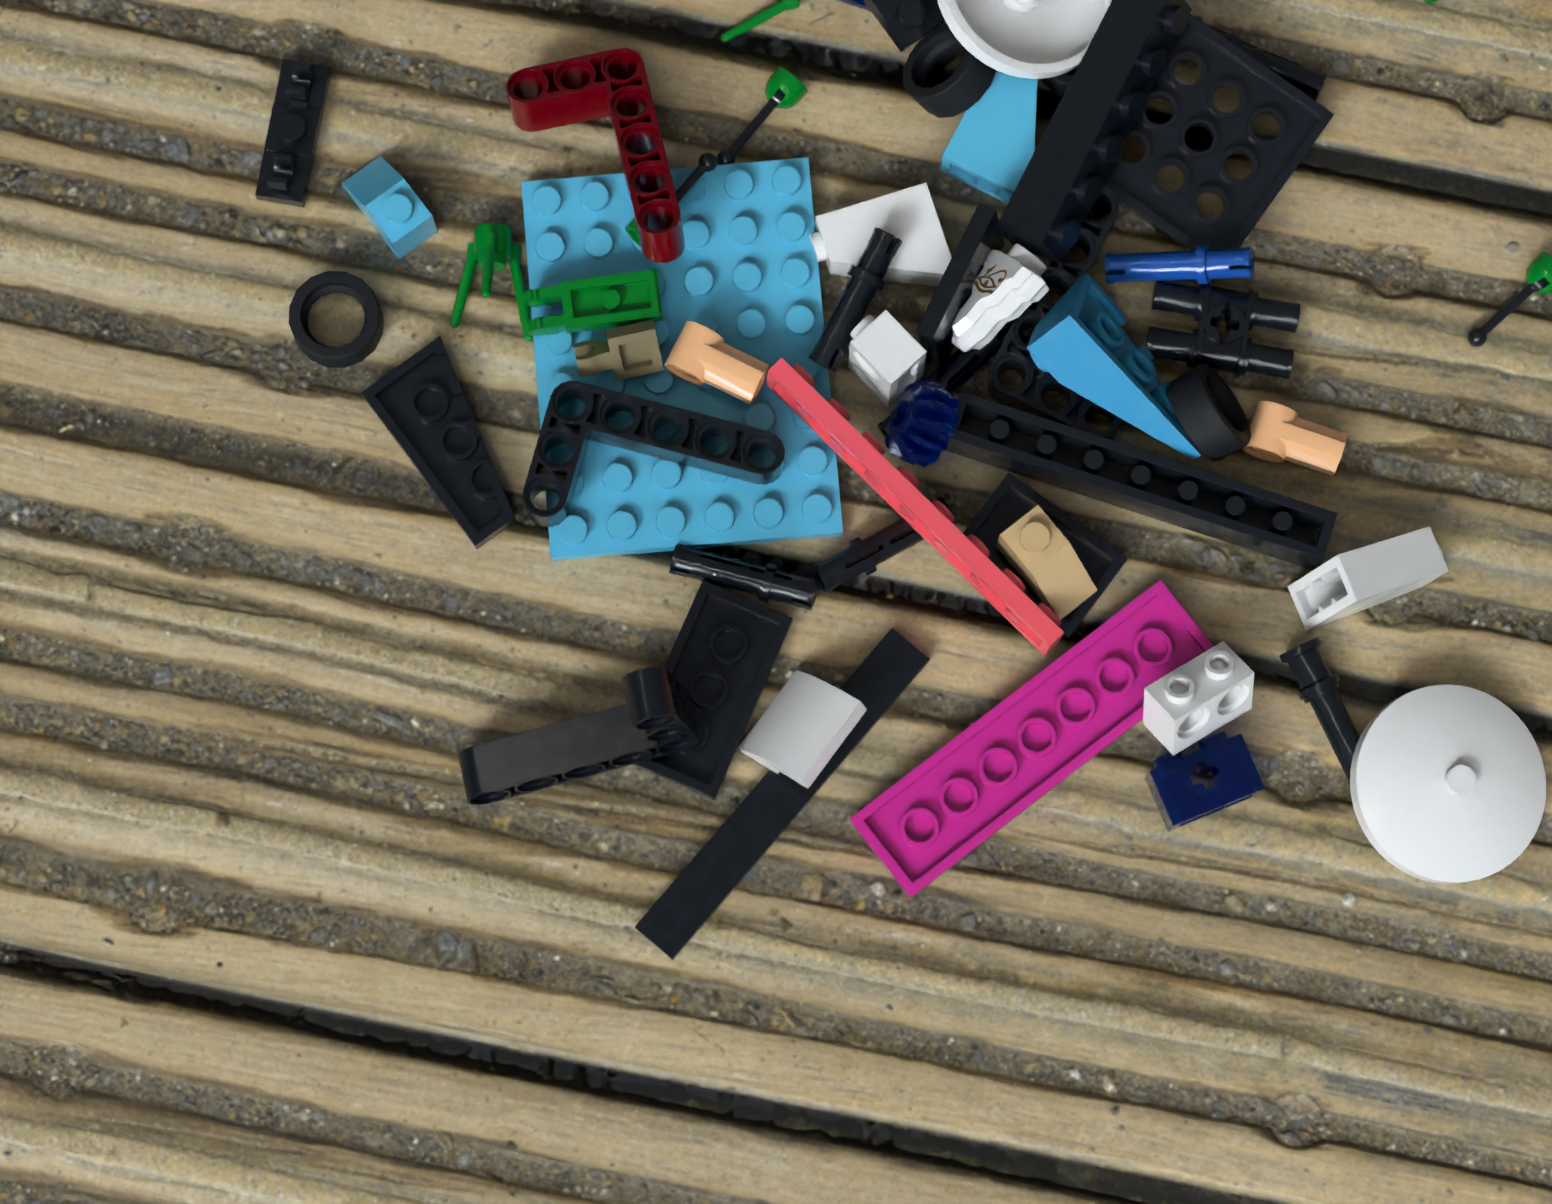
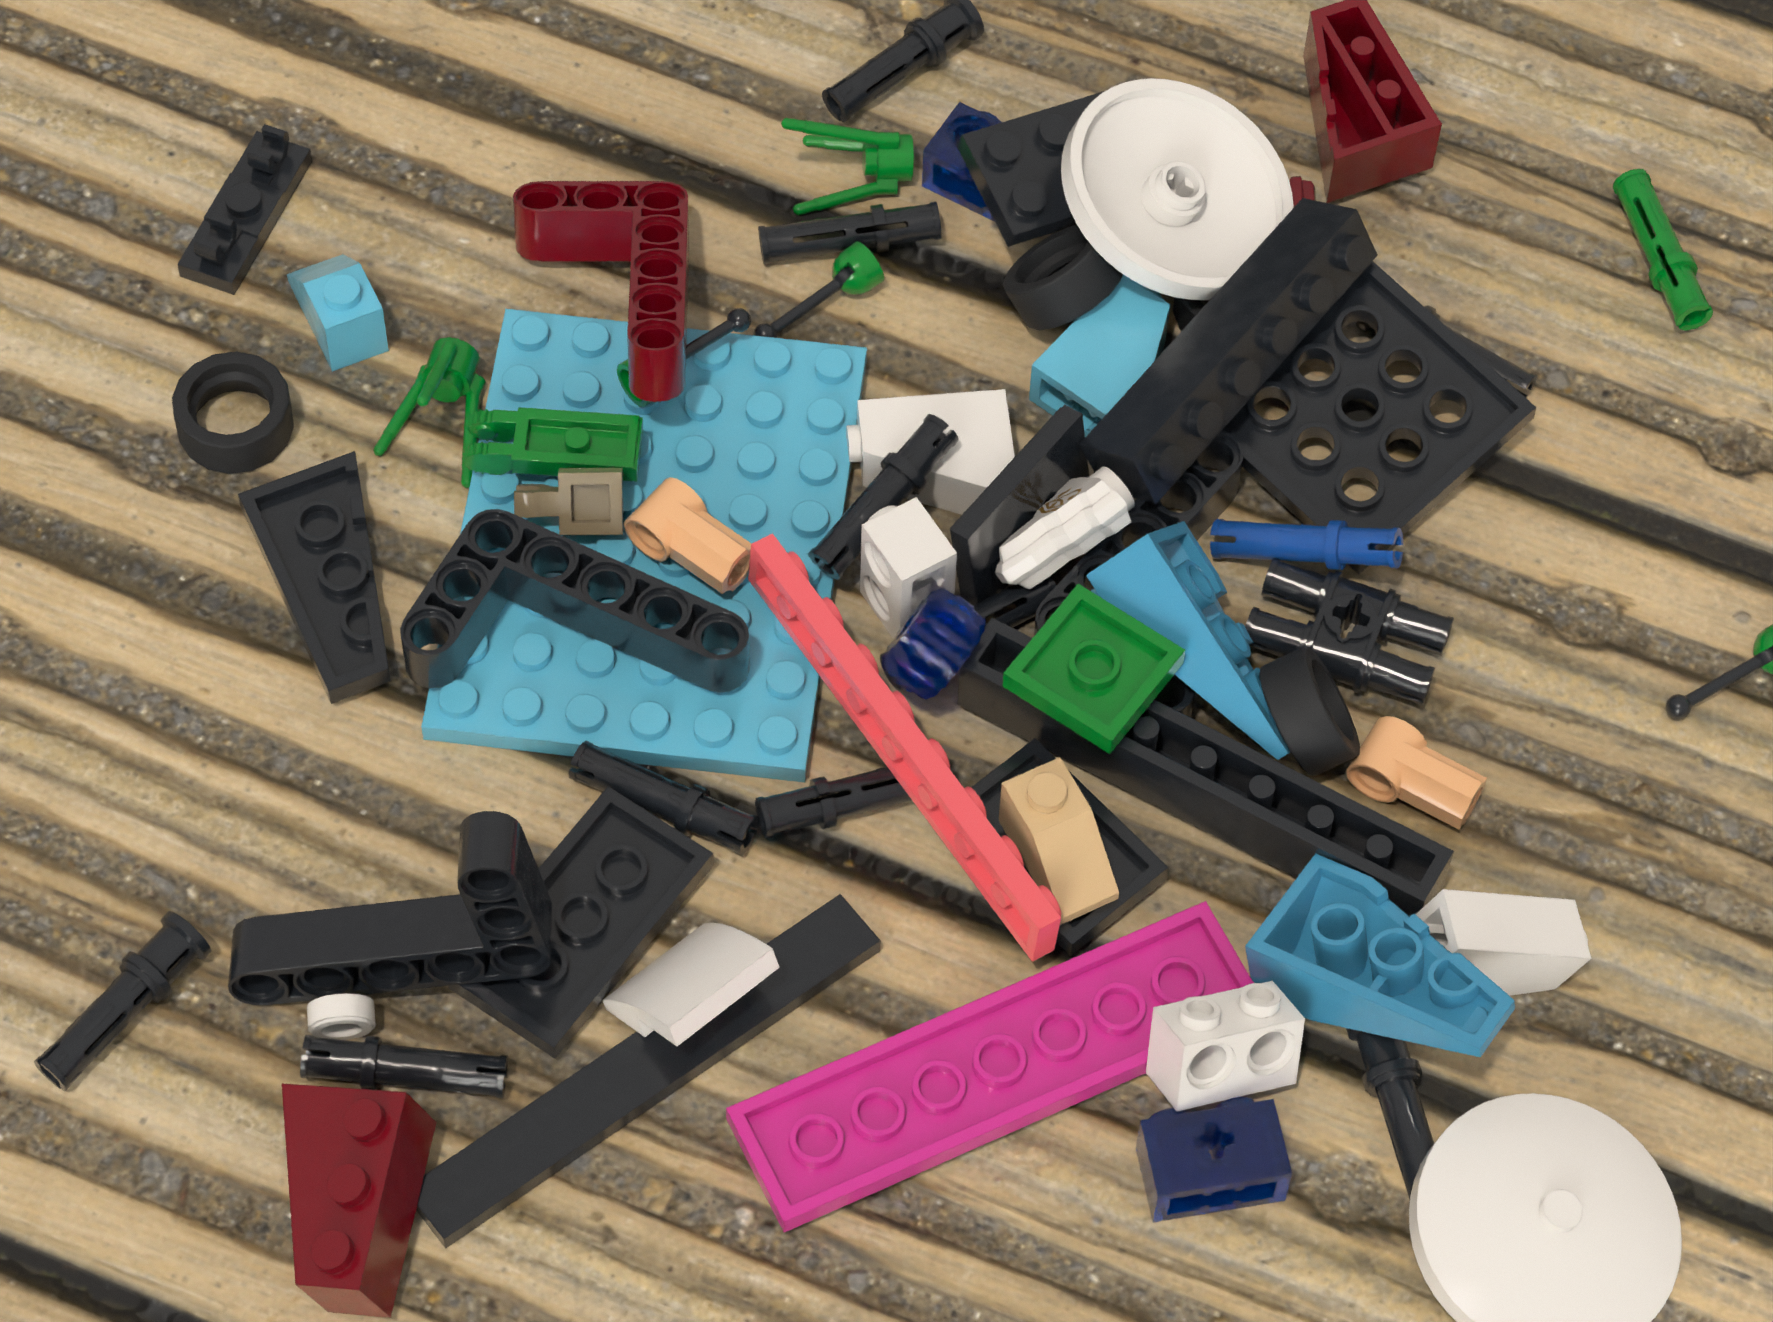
camera: 10 degrees right, 20 degrees down
none -> black pin [34,911,212,1091]
none -> dark red wedge [282,1083,437,1318]
none -> black pin [300,1035,508,1098]
none -> white tile [307,993,376,1040]
none -> black pin [758,201,942,264]
none -> green plate [1002,584,1185,754]
none -> dark azure wedge [1245,853,1515,1057]

